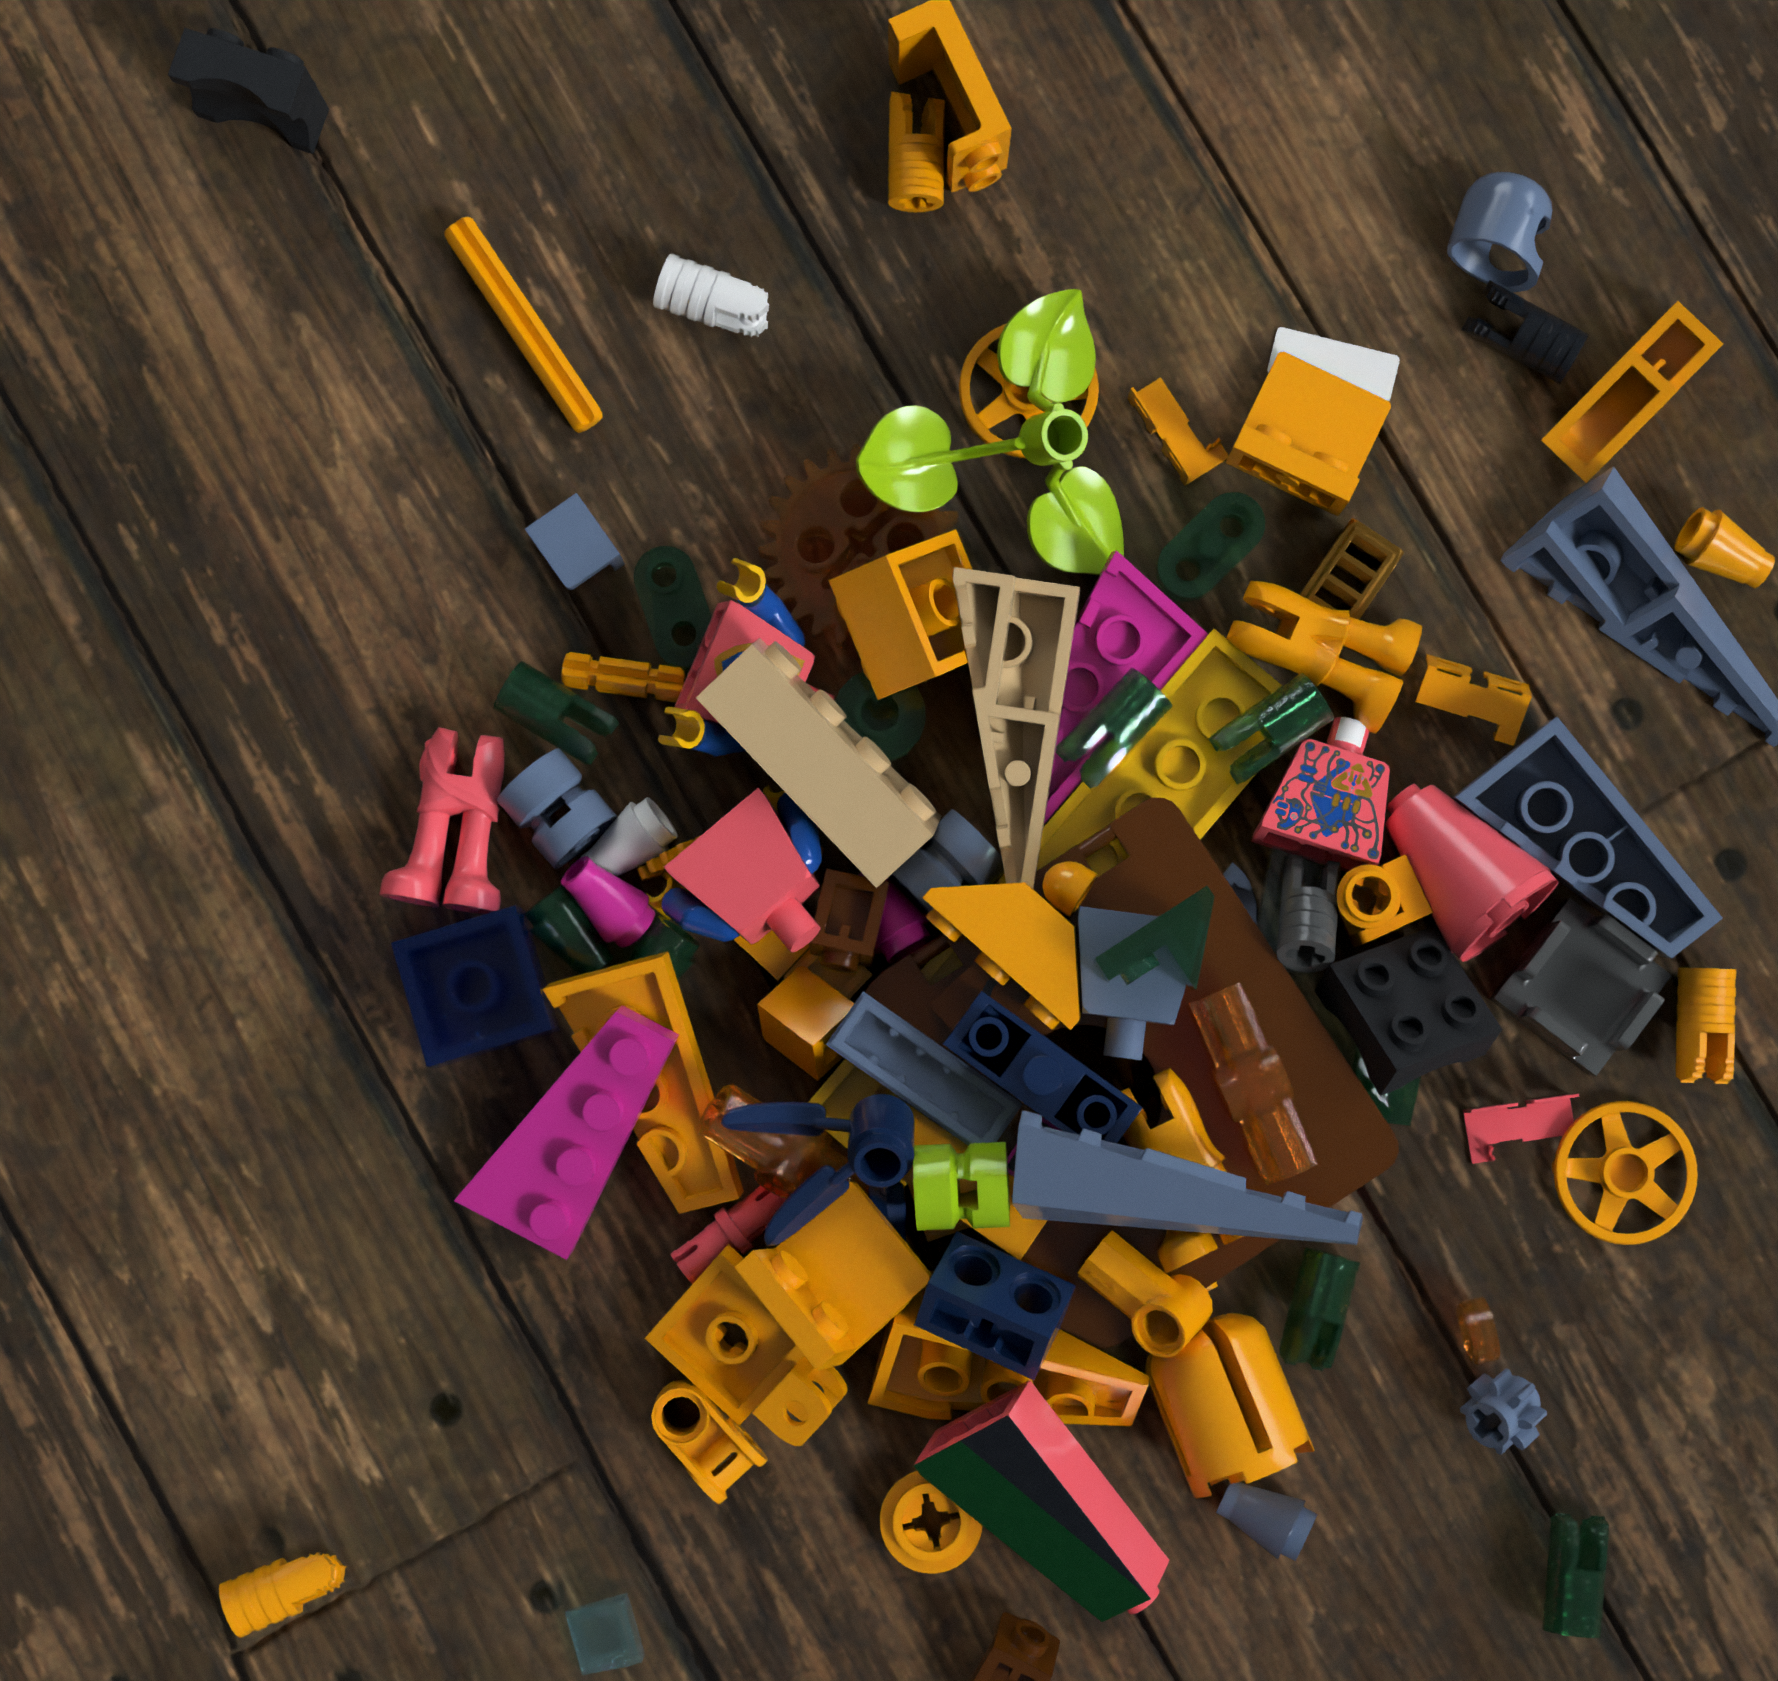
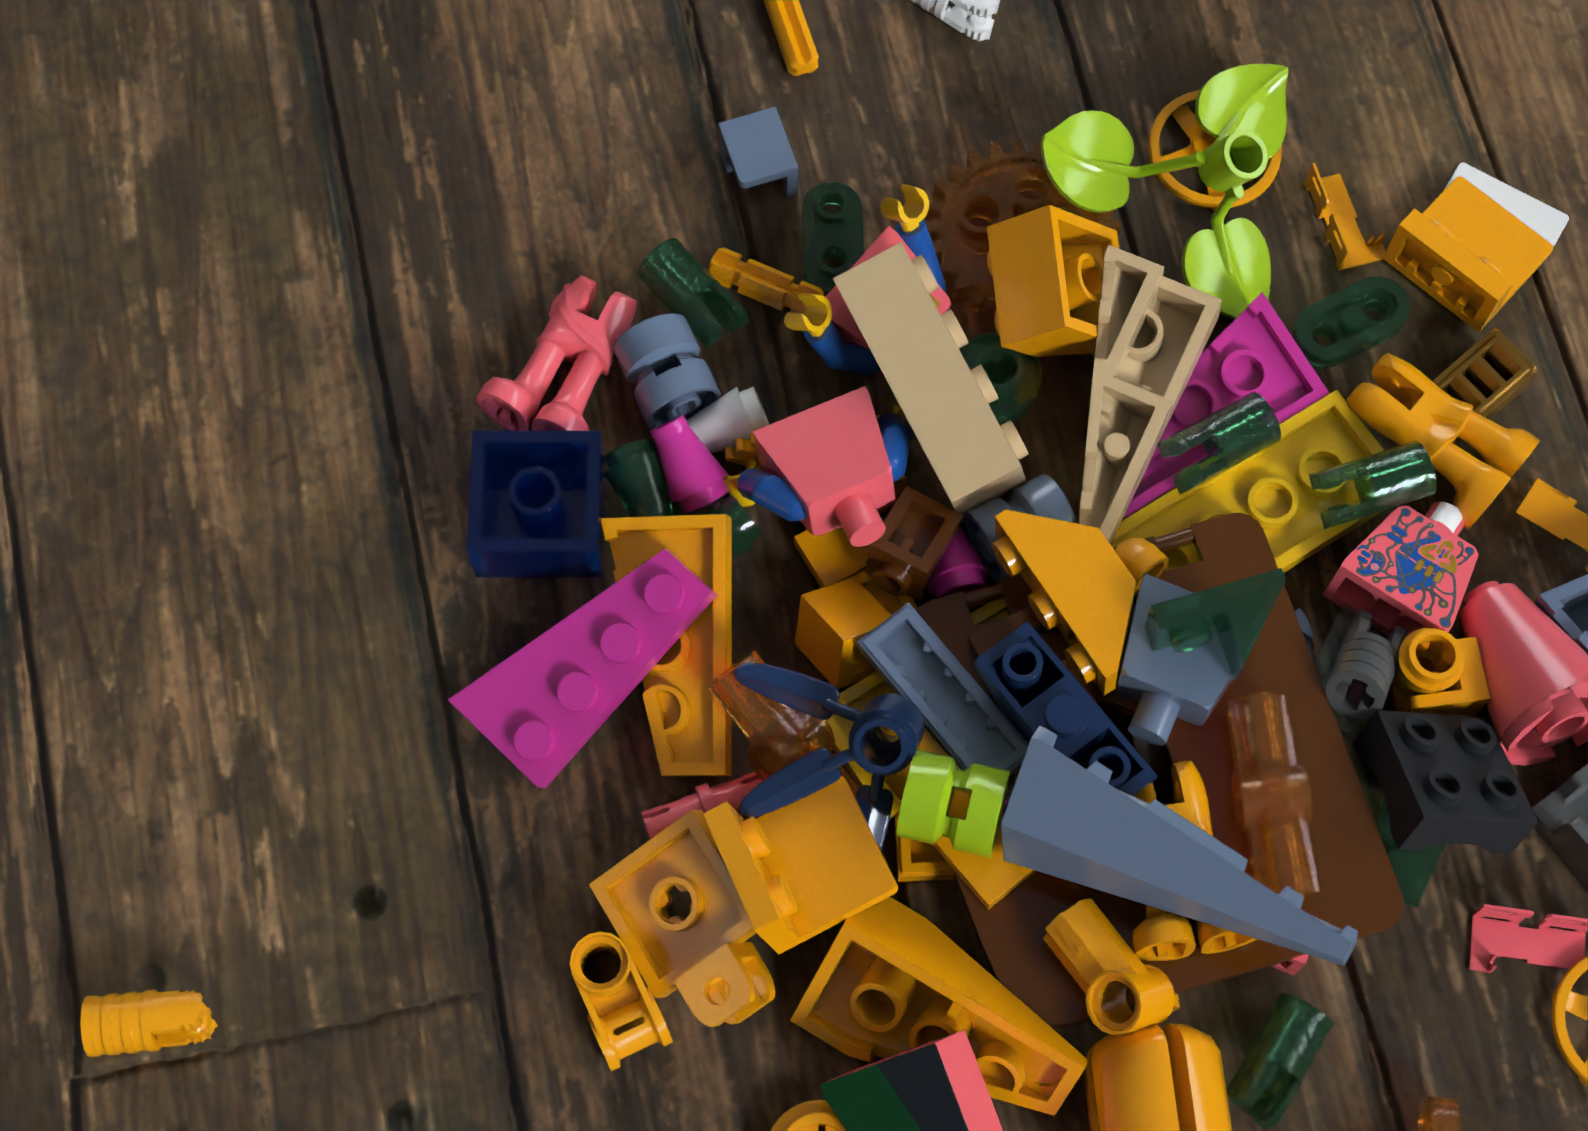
camera: 15 degrees right, 15 degrees down
dark blue brick [914,1231,1076,1380] -> none

